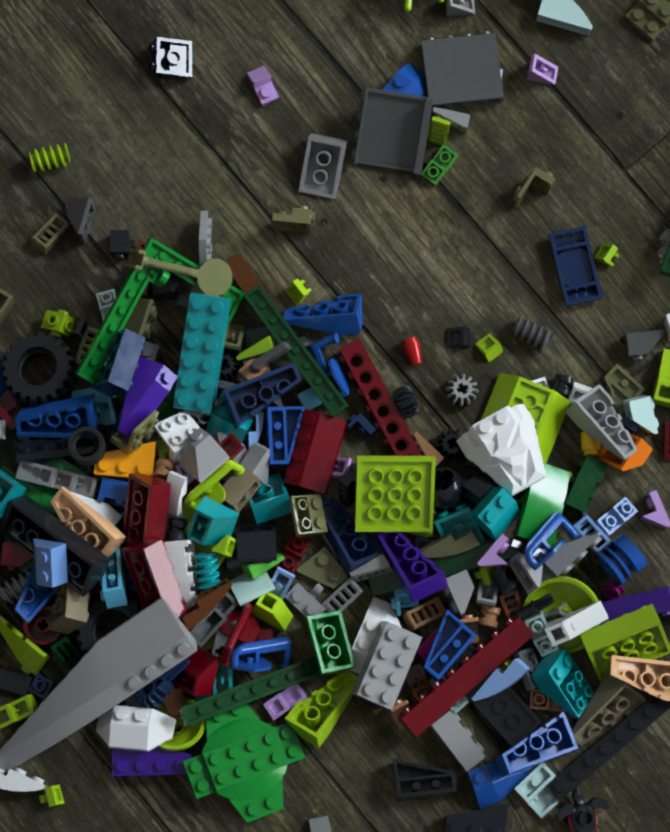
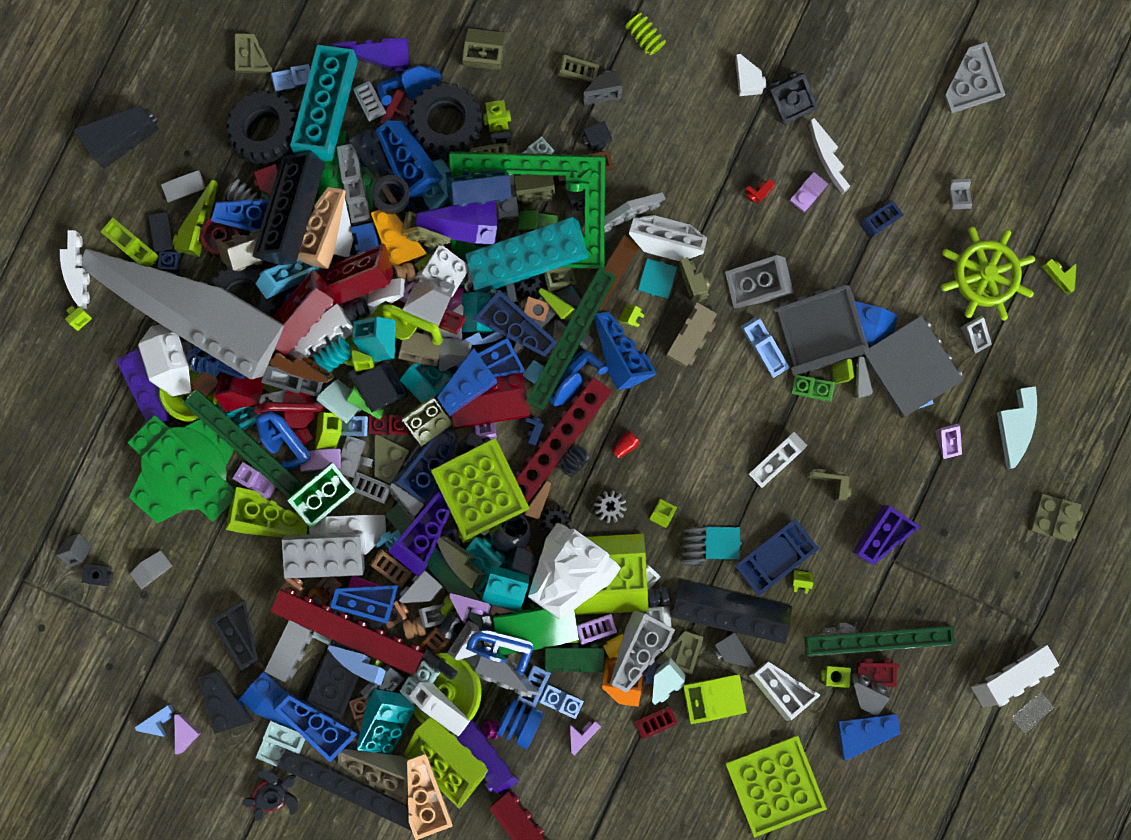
camera: 70 degrees right, 5 degrees up
medium blue slope [33,538,68,588] -> none
dark green tile [49,634,83,671] -> none
olive piece [121,247,233,296] -> none
dark grey tile [252,342,292,369] -> none
black slope [447,326,471,348] -> none
light grey hand [543,602,570,618] -> none
none -> lavender slope [301,449,341,472]
none -> blue wedge [437,348,497,416]
none -> bright green slope [518,210,558,232]
none -> lavender slope [577,614,617,645]
none -> white wedge [629,215,707,261]
none -> teal piece [638,259,677,299]
none -> dark tan wedge [666,303,717,368]
none -> black slope [671,580,792,644]
none -> teal piece [705,527,742,559]
none -> white slope [735,54,766,96]
none -> light blue slope [740,317,789,378]
none -> red bracket [745,179,775,204]
none -> white slope [749,432,807,488]
none -> white slope [809,118,850,194]
none -> dark purple wedge [852,505,921,565]
none -> dark blue slope [860,200,904,238]

